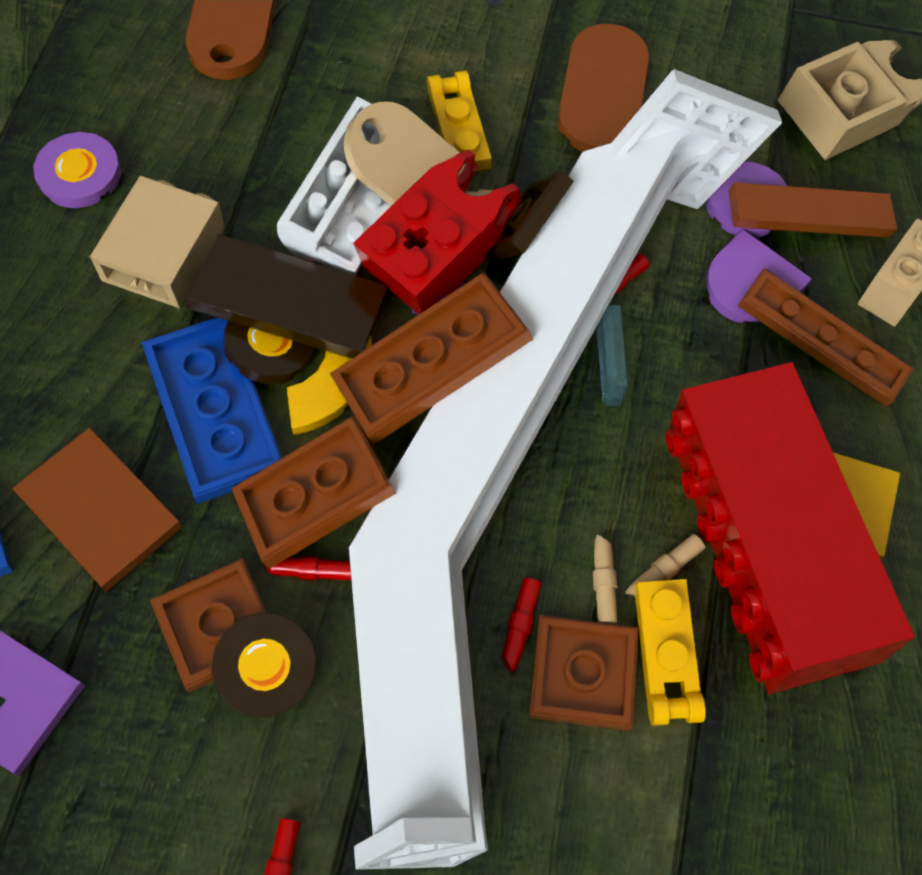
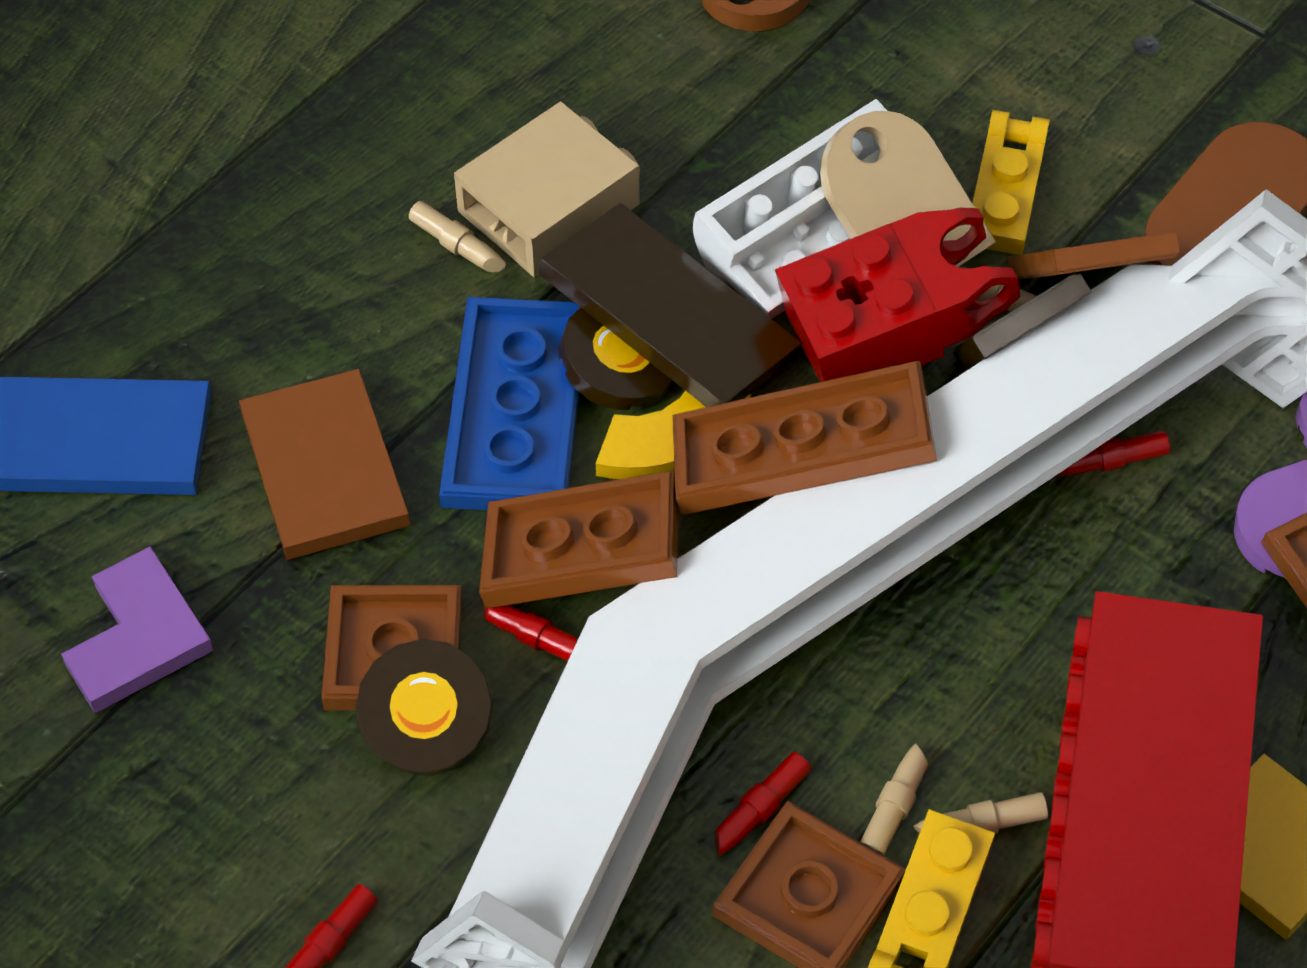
camera: 30 degrees right, 10 degrees down
medium lavender tile [33,132,122,208] -> none
clear light blue tile [597,305,628,406] -> none
none -> tan piece [409,201,506,273]
none -> dark orange tile [1007,231,1180,280]

